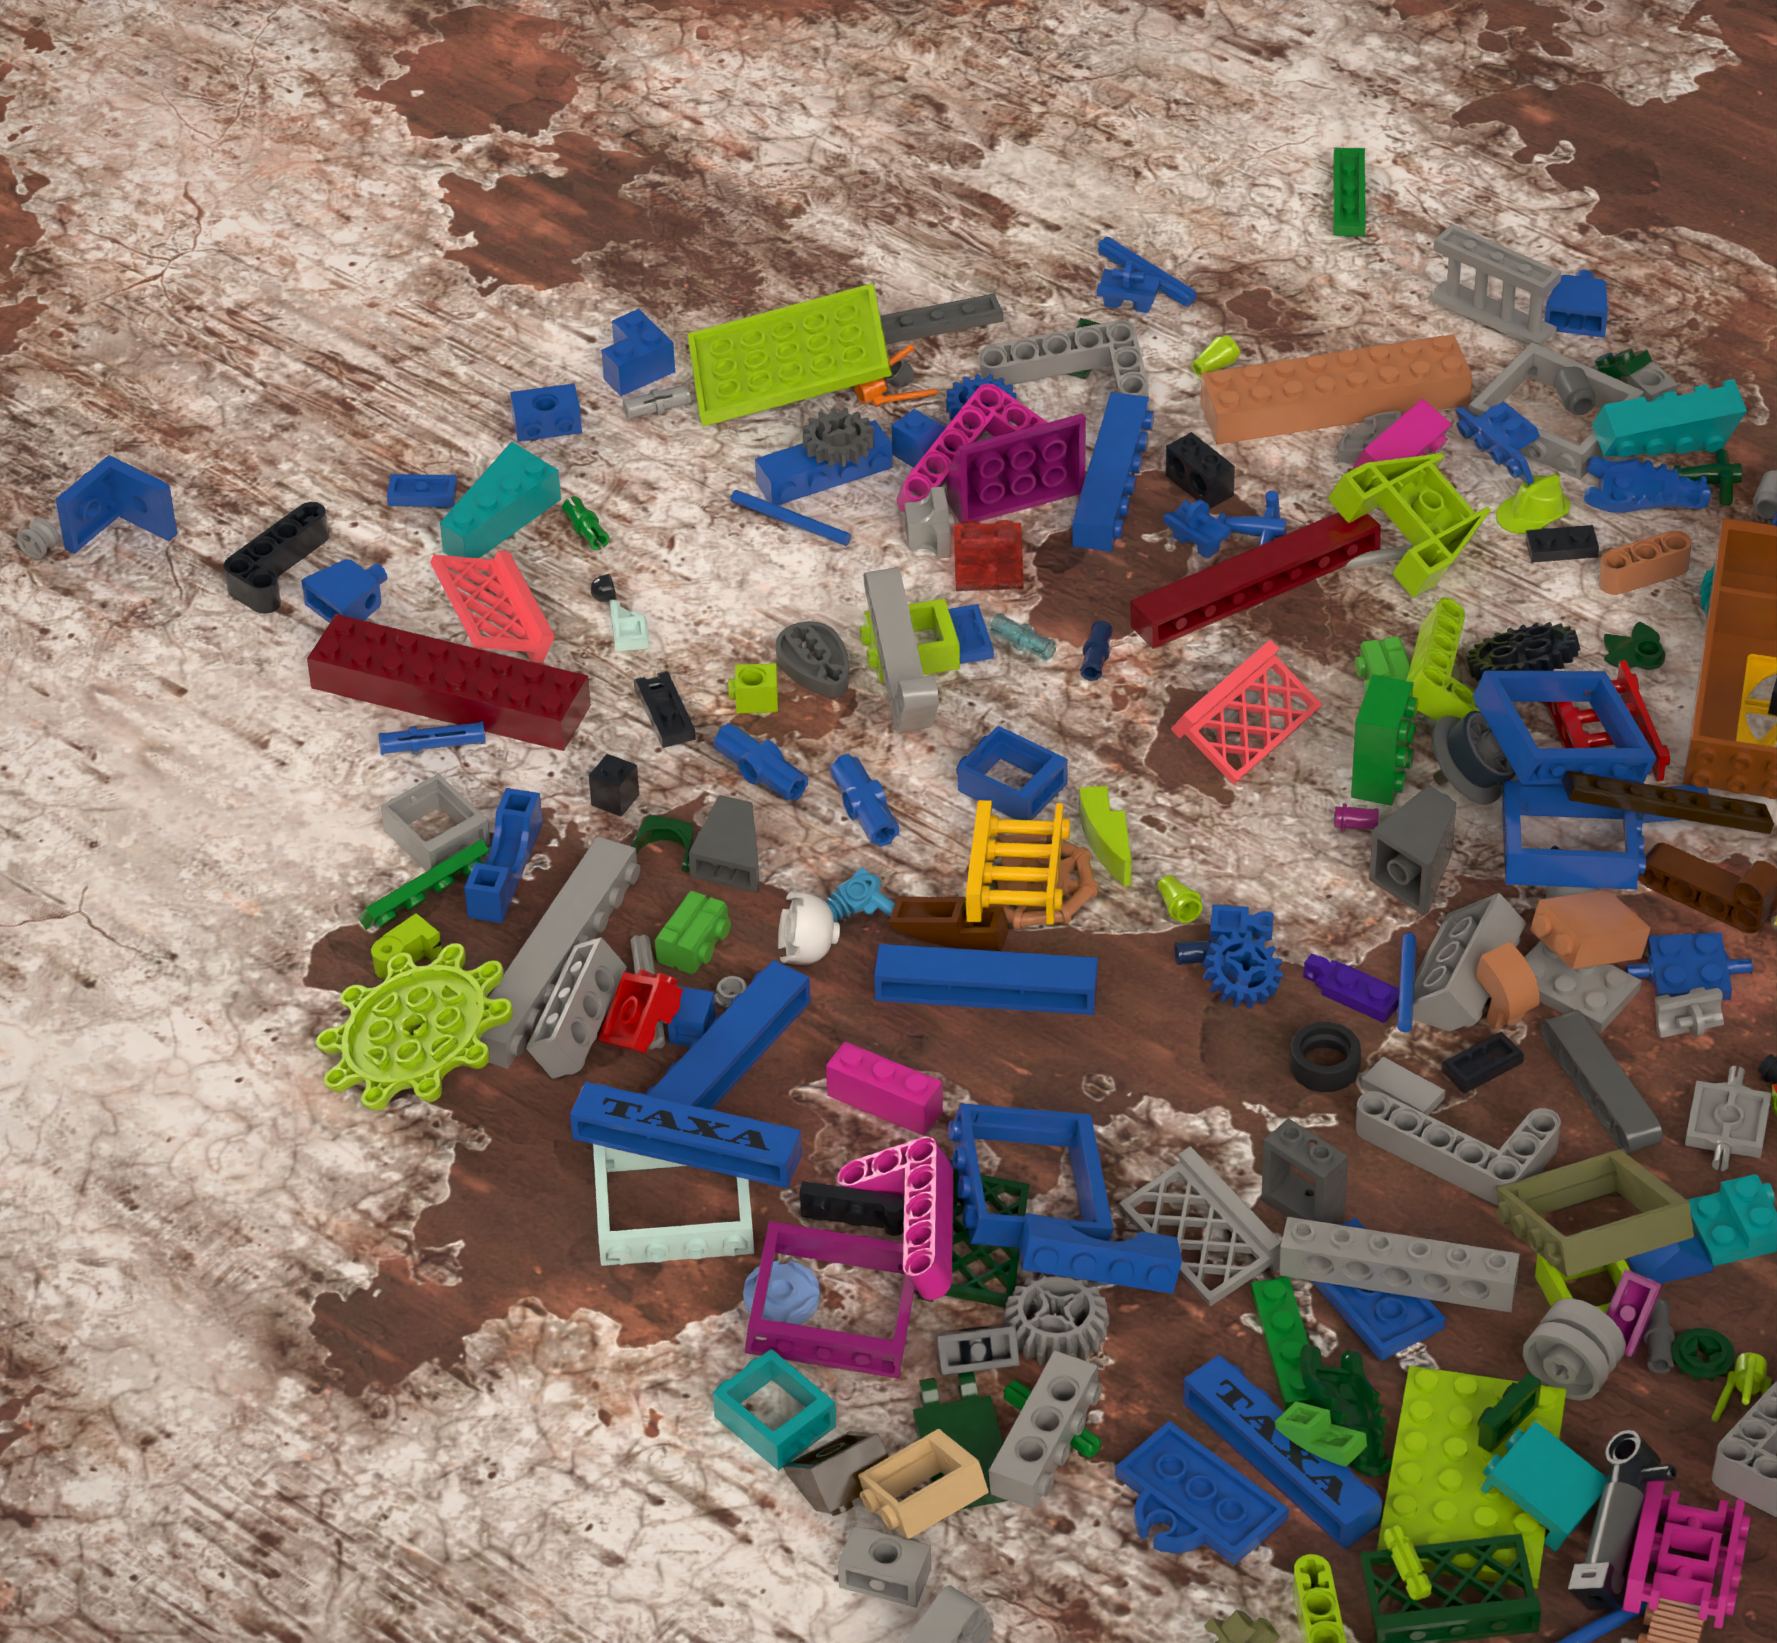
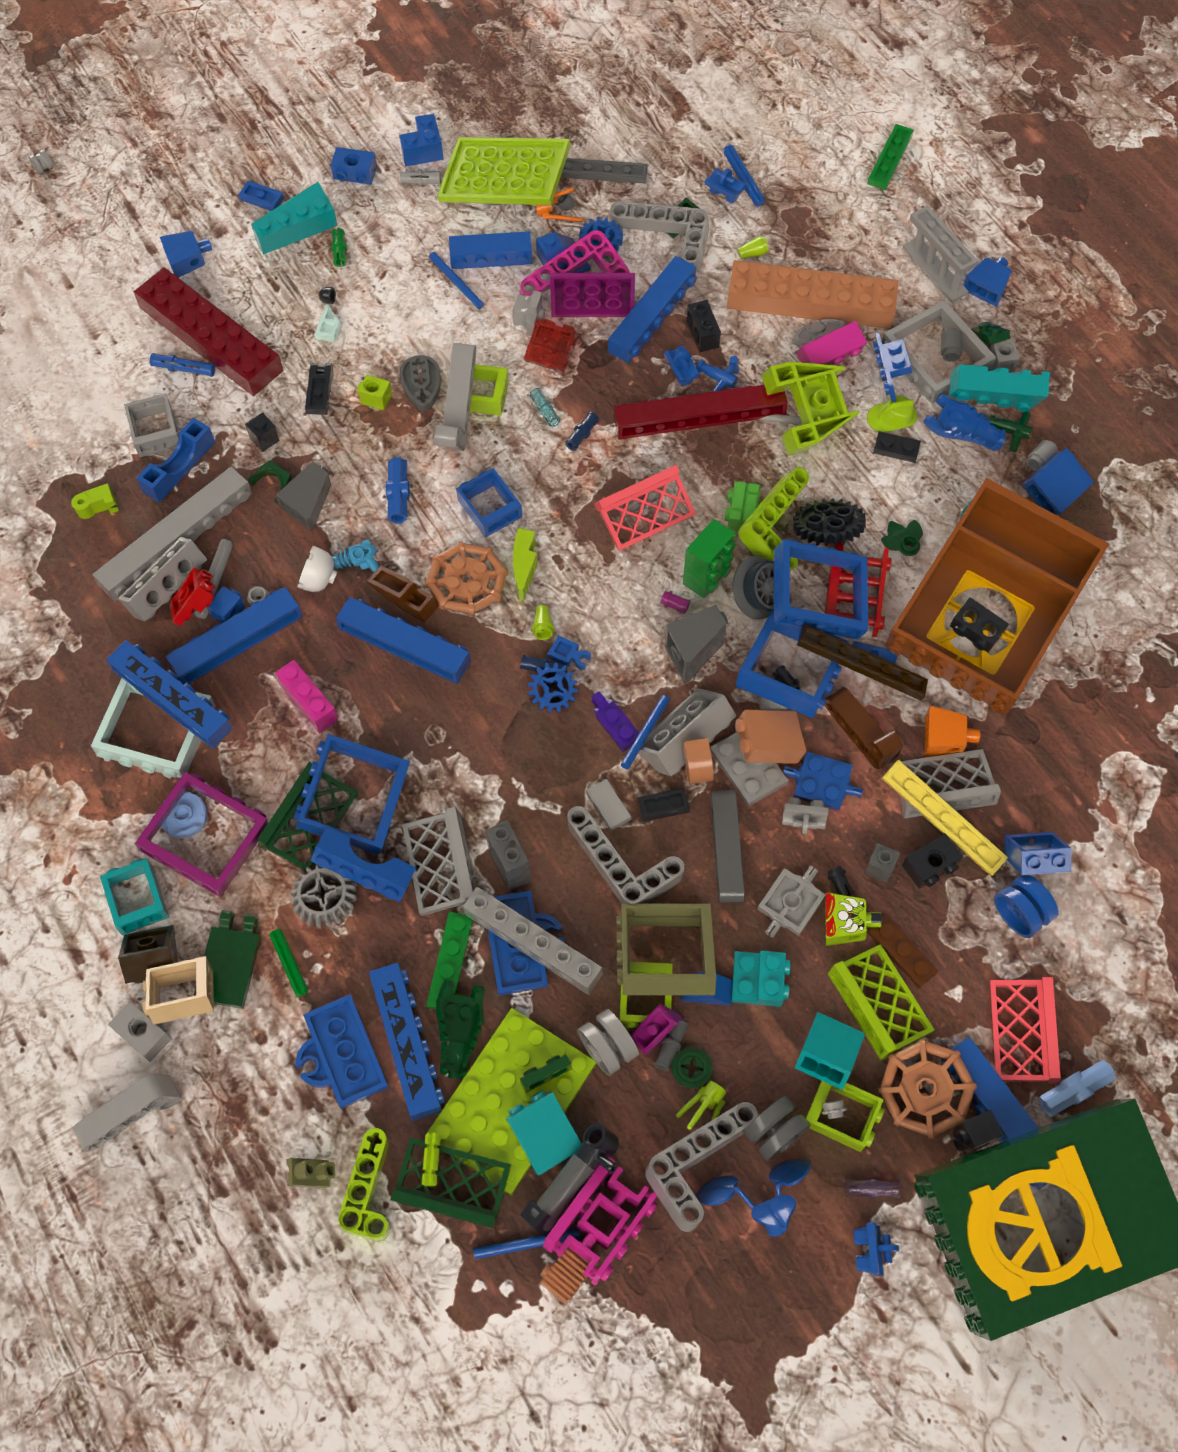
camera: 20 degrees right, 20 degrees up
blue bracket [55,455,178,554] -> none
black beam [223,502,329,614] -> none
lime plate [316,943,513,1111] -> none
green plate [358,839,490,930] -> none
coral fence [430,550,555,663] -> none
bright green brick [655,891,731,975] -> none
blue piece [713,723,808,802] -> none
black plate [799,1181,904,1236] -> none
dark grey gear [802,408,874,467] -> none
dark pink beam [837,1137,953,1300] -> none
brick [933,1323,1020,1375] -> none
blue plate [948,604,994,664] -> none
yellow fence [966,800,1070,925] -> none
light grey brick [989,1350,1102,1510] -> none
bright green slope [1275,1401,1367,1467] -> none
black tyre [1290,1022,1361,1092] -> none
nougat beam [1599,530,1692,595] -> none

